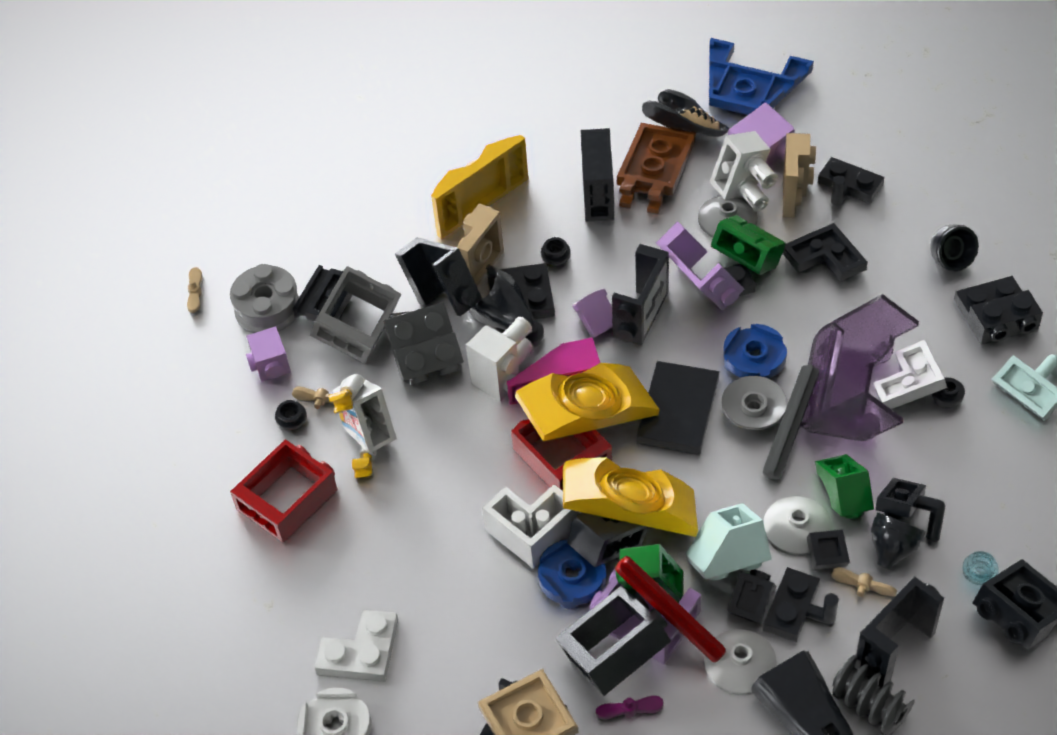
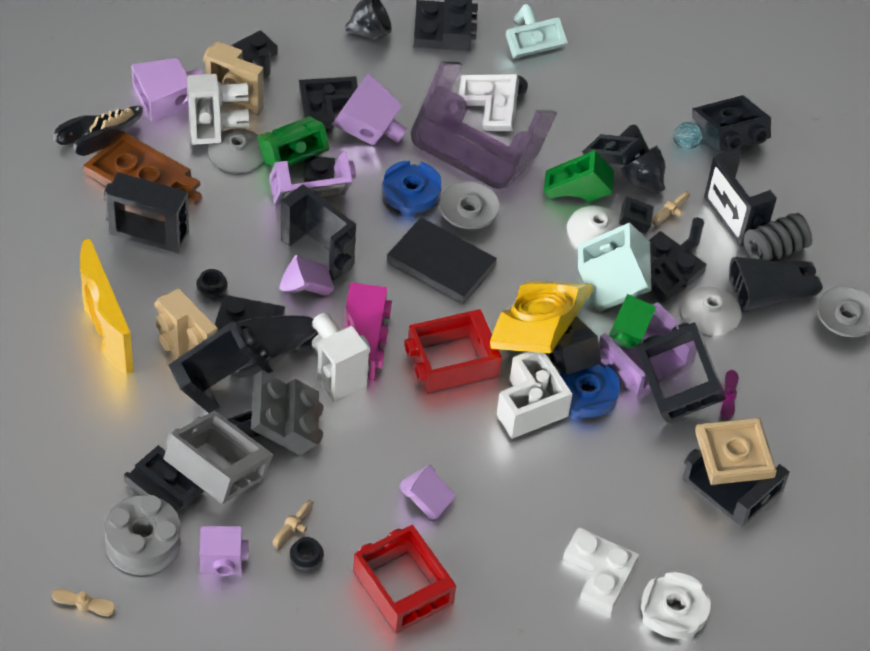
camera: 80 degrees left, 0 degrees up
white torso [329,374,397,478] -> none
yellow slope [515,363,660,441] -> none
red axle [615,556,726,663] -> none
blue wing [709,38,814,115] -> none
dark grey axle [762,364,820,480] -> none
none -> lavender torso [332,73,407,145]
none -> lavender tile [399,465,456,520]

